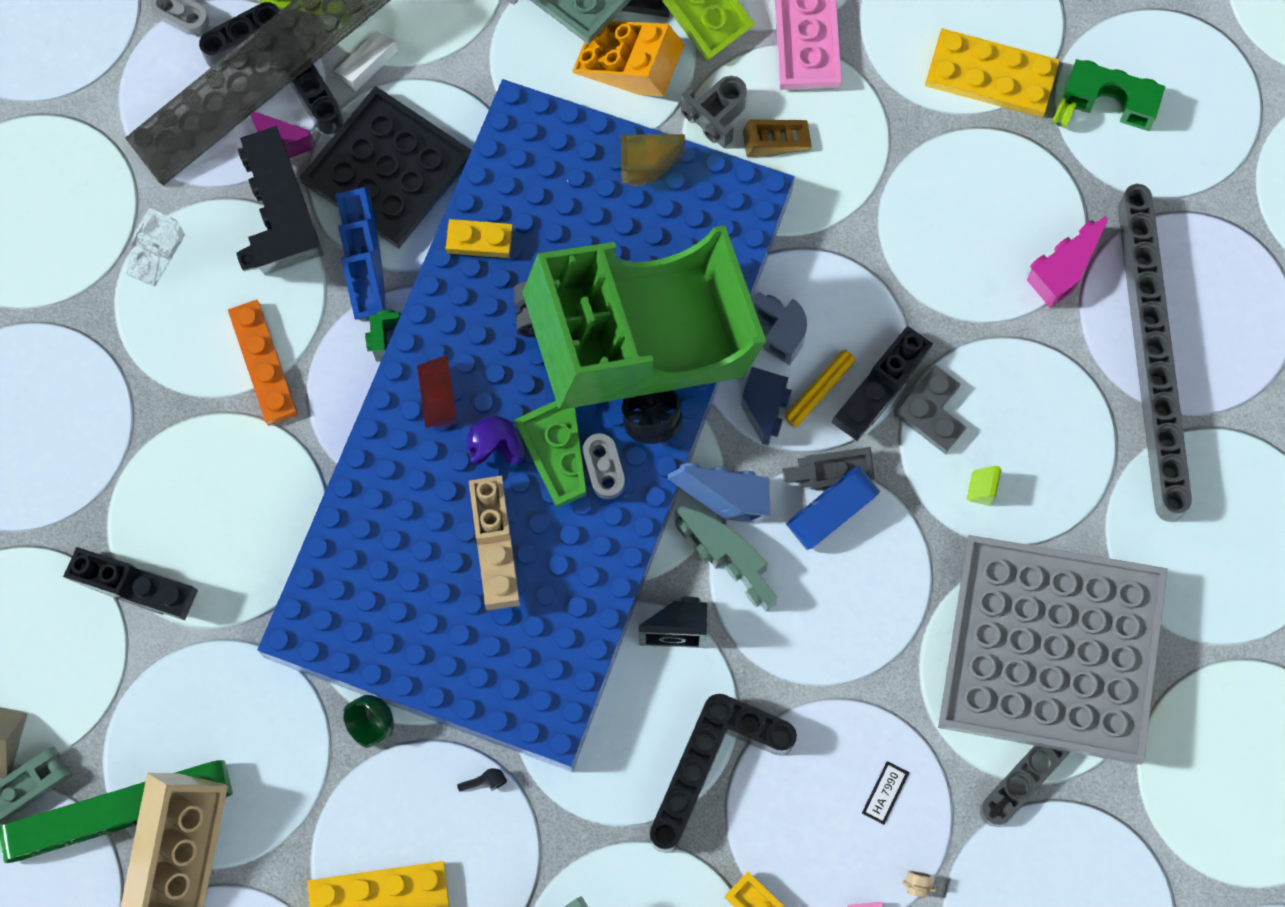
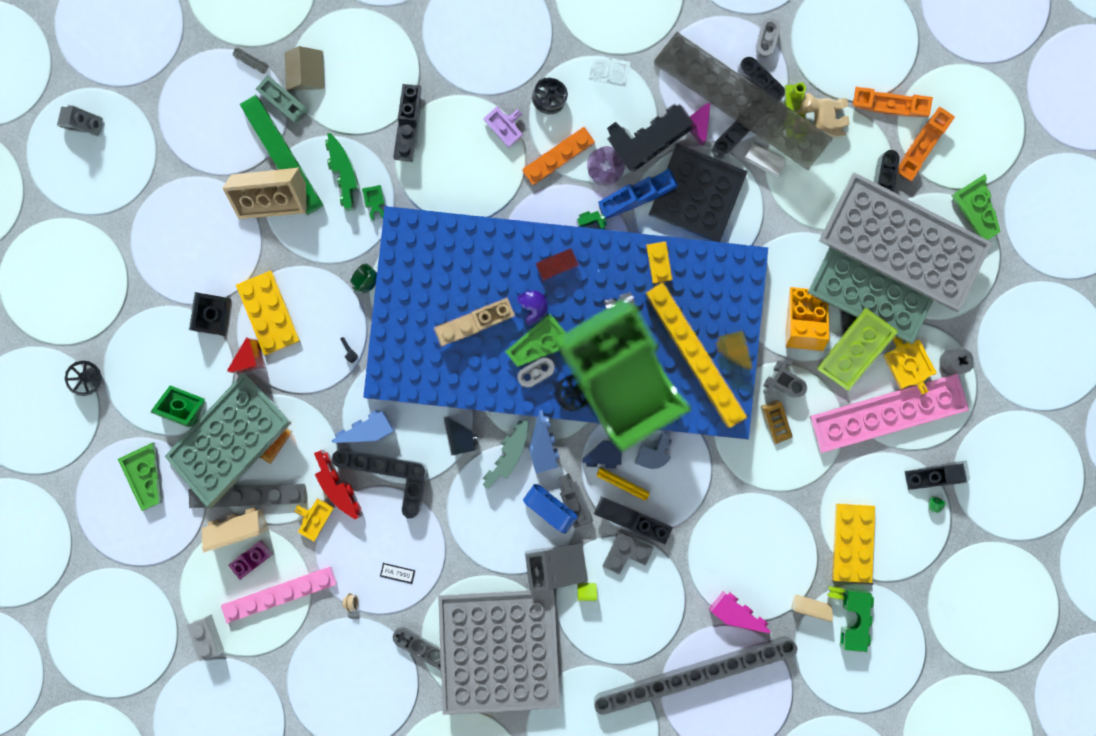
camera: 70 degrees right, 15 degrees up
none -> red slope [314,450,362,520]
none -> green slope [325,133,360,211]
none -> medium blue slope [331,410,395,443]
none -> green plate [362,185,385,221]
none -> lavender plate [483,106,523,148]
none -> dark grey slope [525,543,587,593]
none -> black wheel [531,77,568,115]
none -> clear purple plate [587,146,625,185]
none -> yellow brick [644,283,747,427]
none -> tan slope [791,595,833,622]

